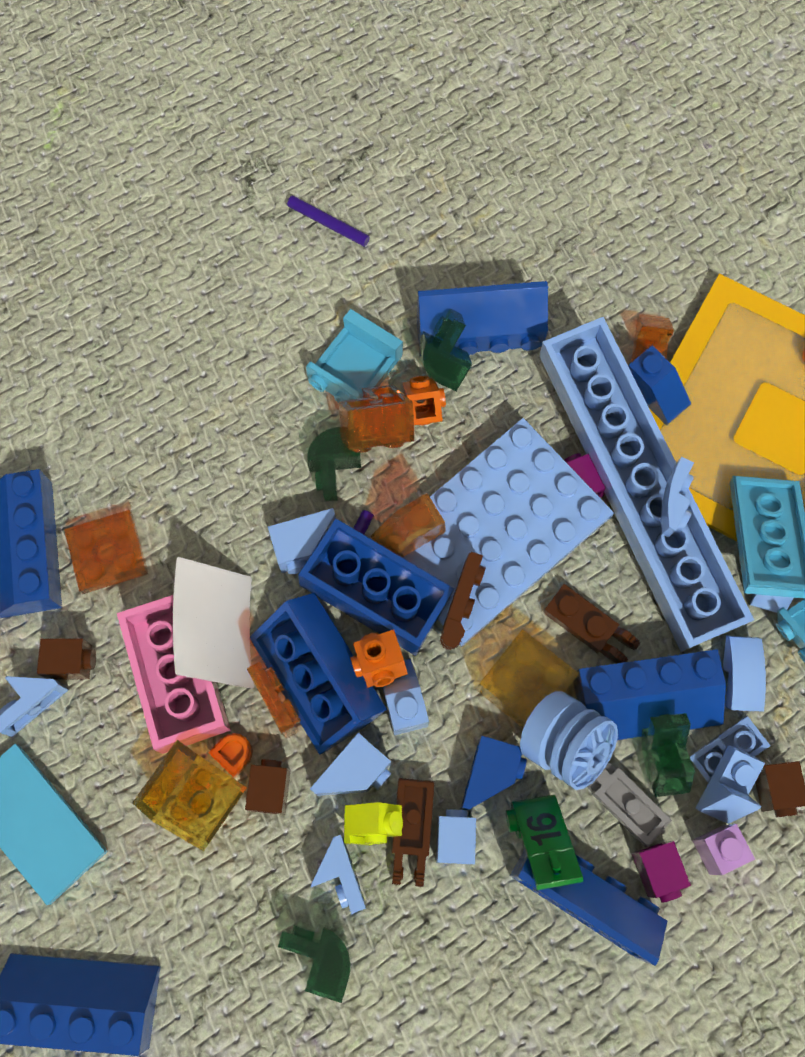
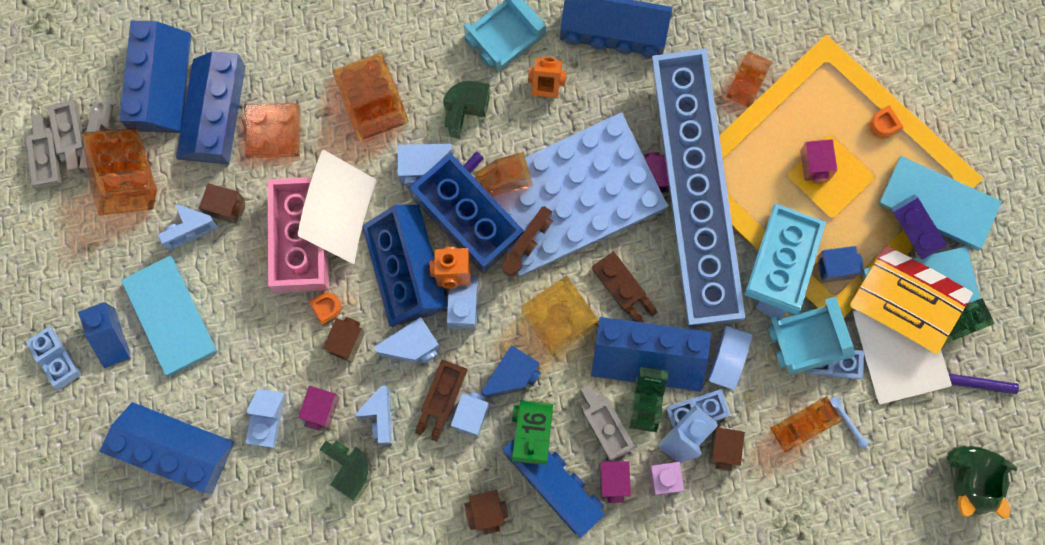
camera: 20 degrees right, 5 degrees up
clear yellow brick [132,740,247,851] -> none
clear orange plate [247,661,301,739] -> none
clear orange brick [339,385,414,452] -> none
neon yellow brick [344,802,403,846] -> none
clear green brick [419,309,472,392] -> none
light blue wheel [520,691,618,790] -> none
blue slope [628,345,691,426] -> none
light blue slope [661,456,694,538] -> none
none -> light blue slope [245,389,285,448]
none -> magenta brick [298,386,340,431]
none -> clear orange slope [332,53,409,142]
none -> reddish brown brick [464,490,509,535]
none -> magenta brick [800,139,838,183]

